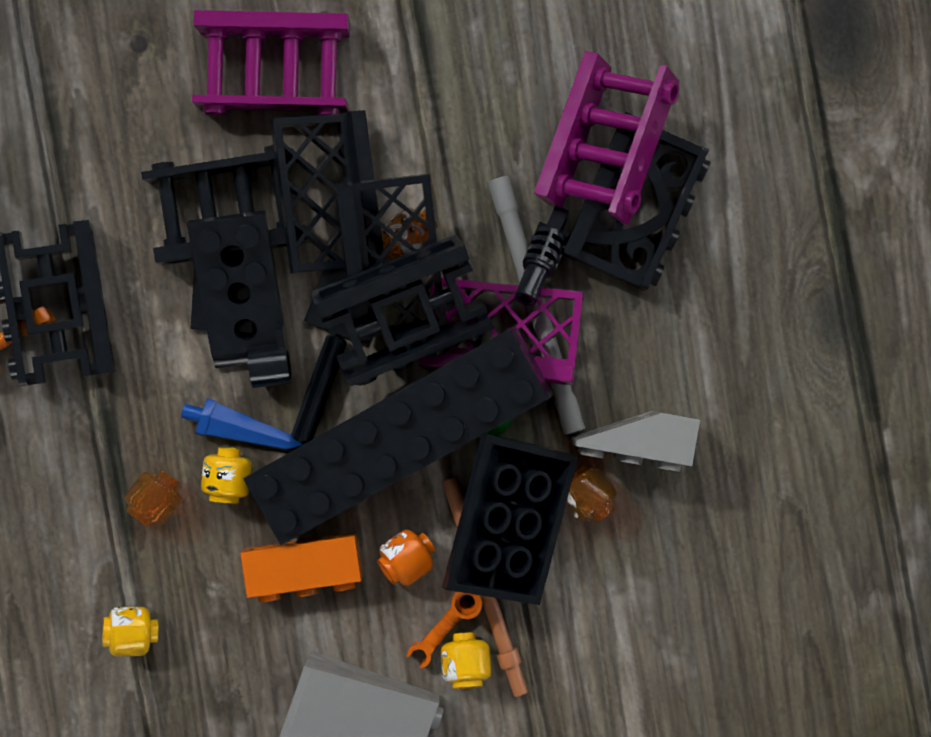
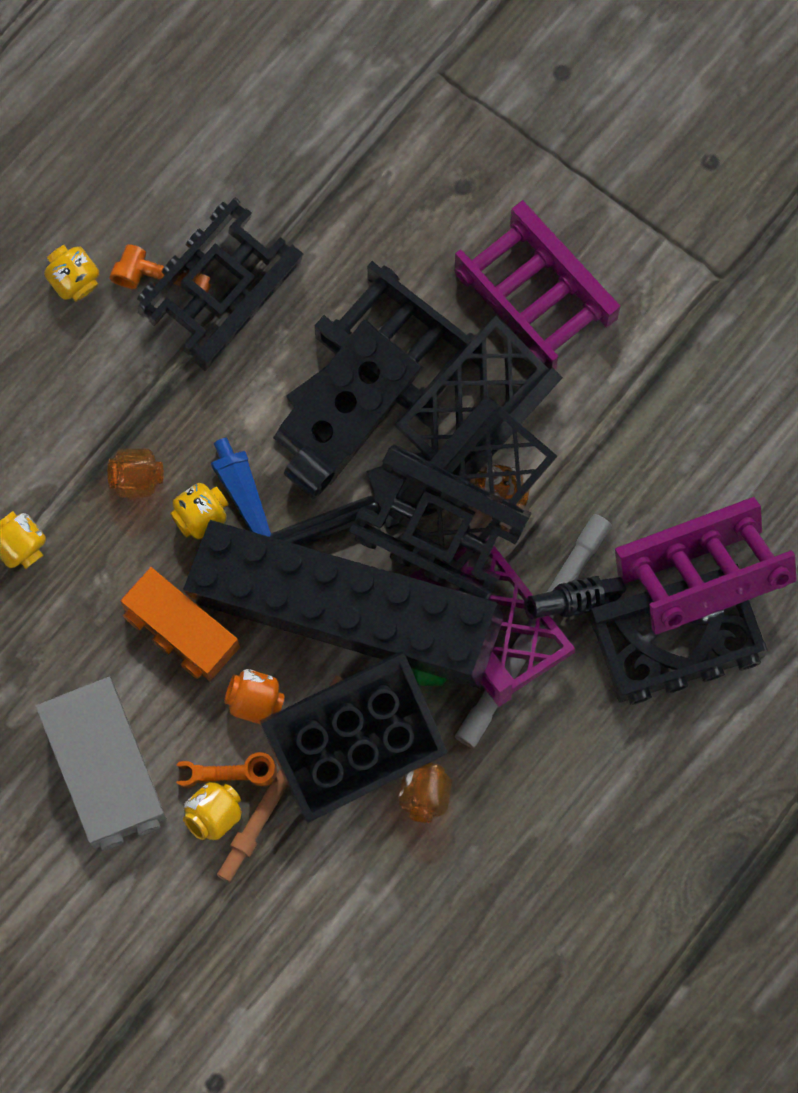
camera: 55 degrees right, 15 degrees down
light grey slope [570,411,700,472] -> none

